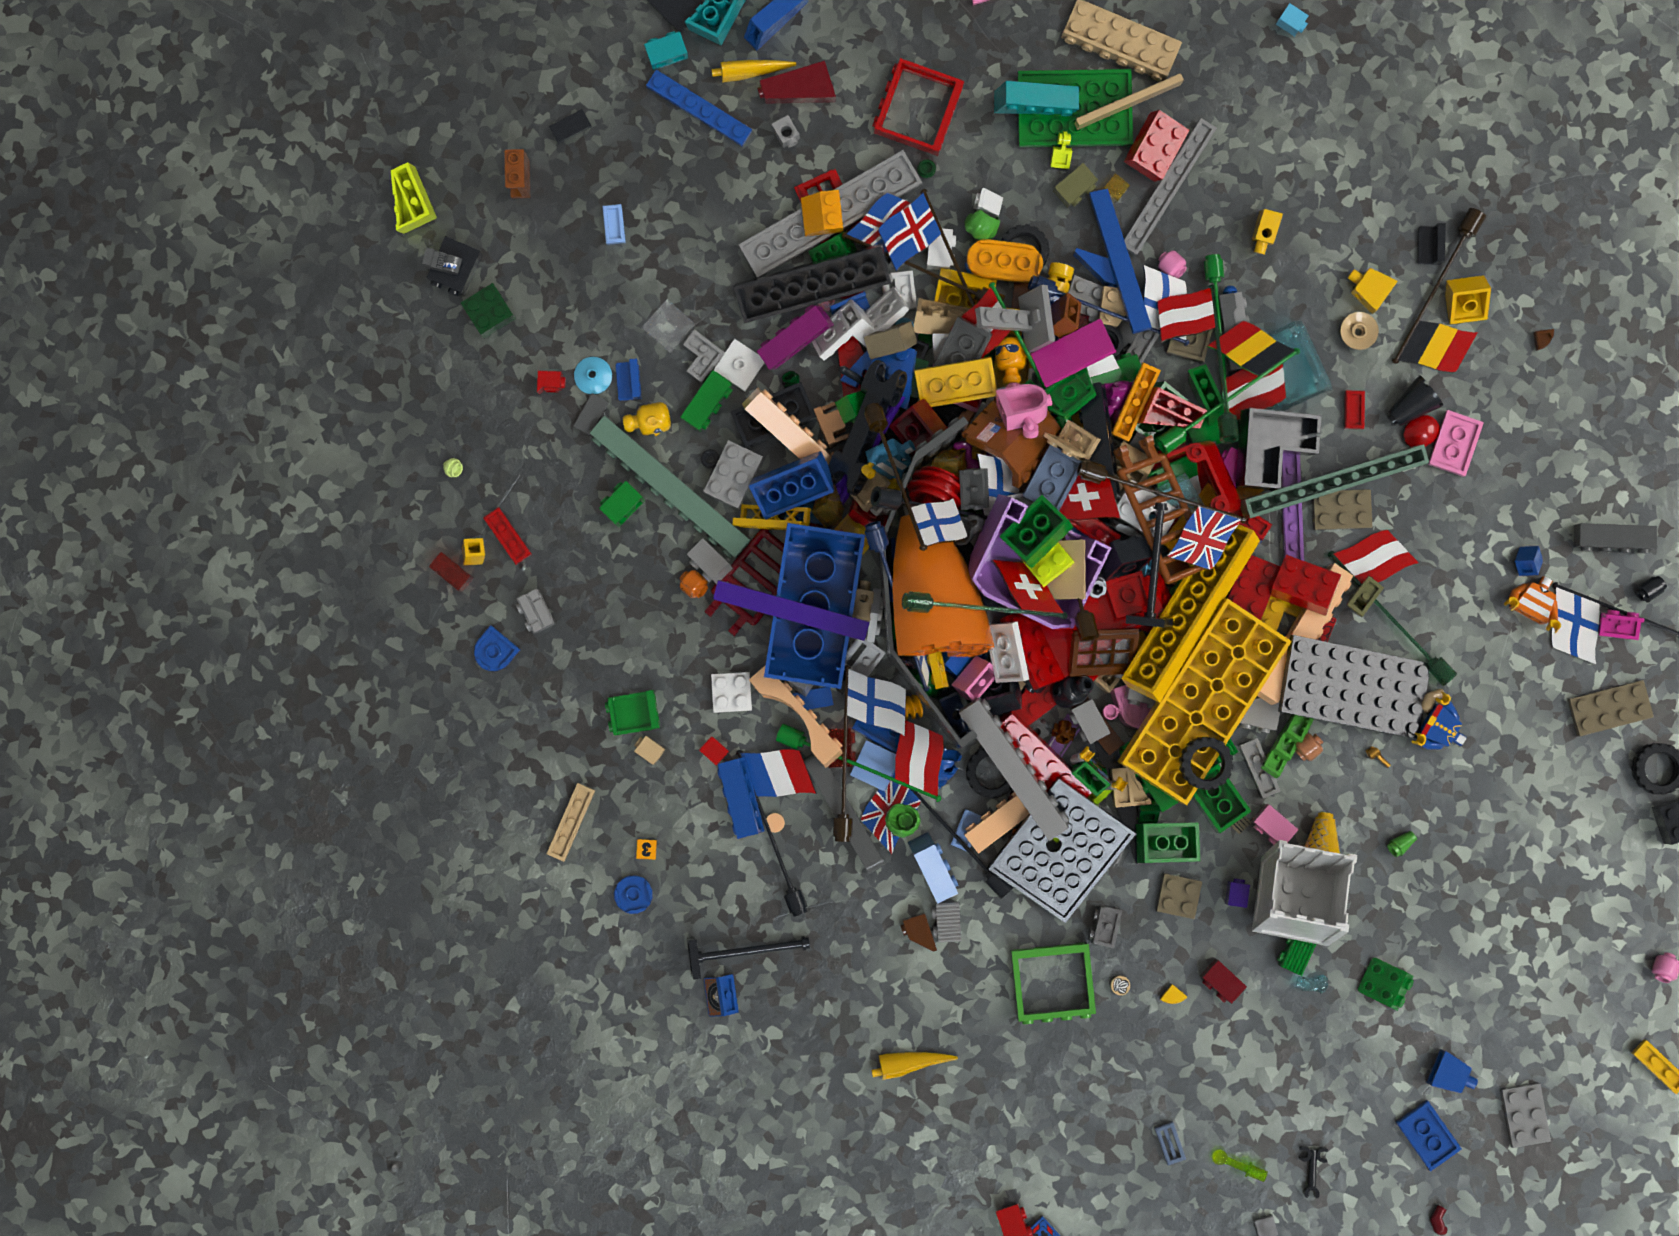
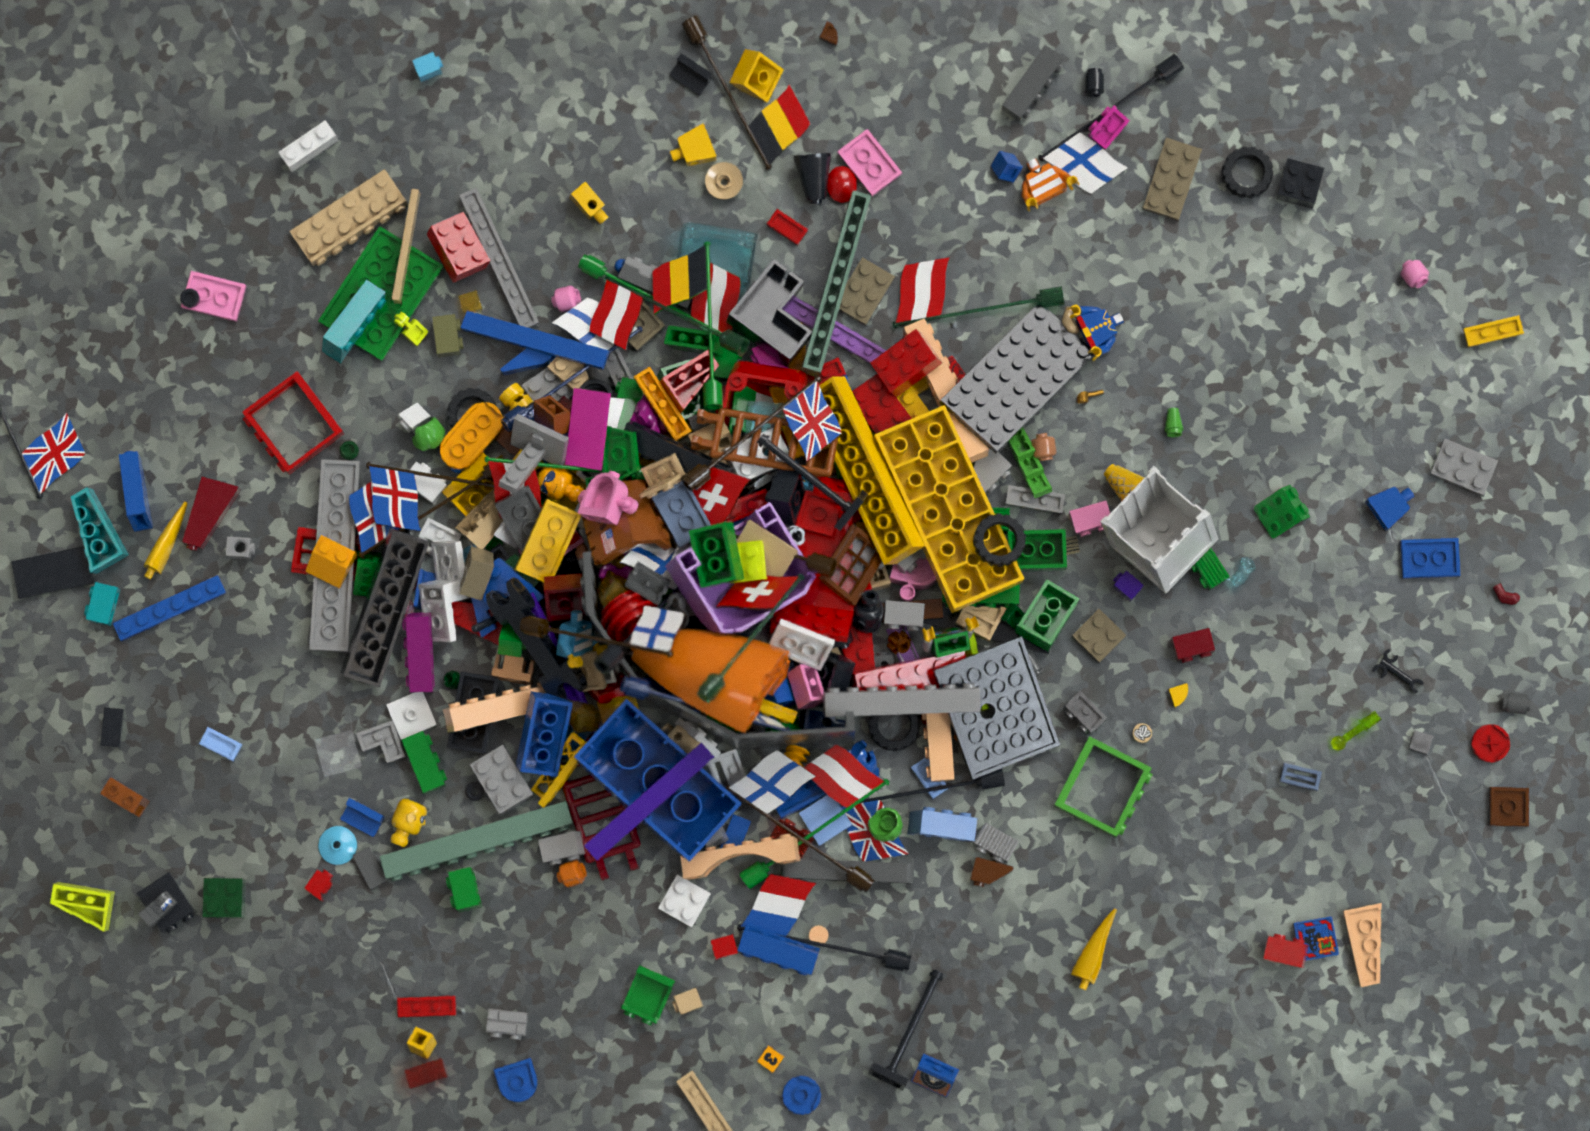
camera: 50 degrees left, 5 degrees down
yellowish green plate [443,458,463,477] -> none
olive slope [1347,576,1384,617] -> none

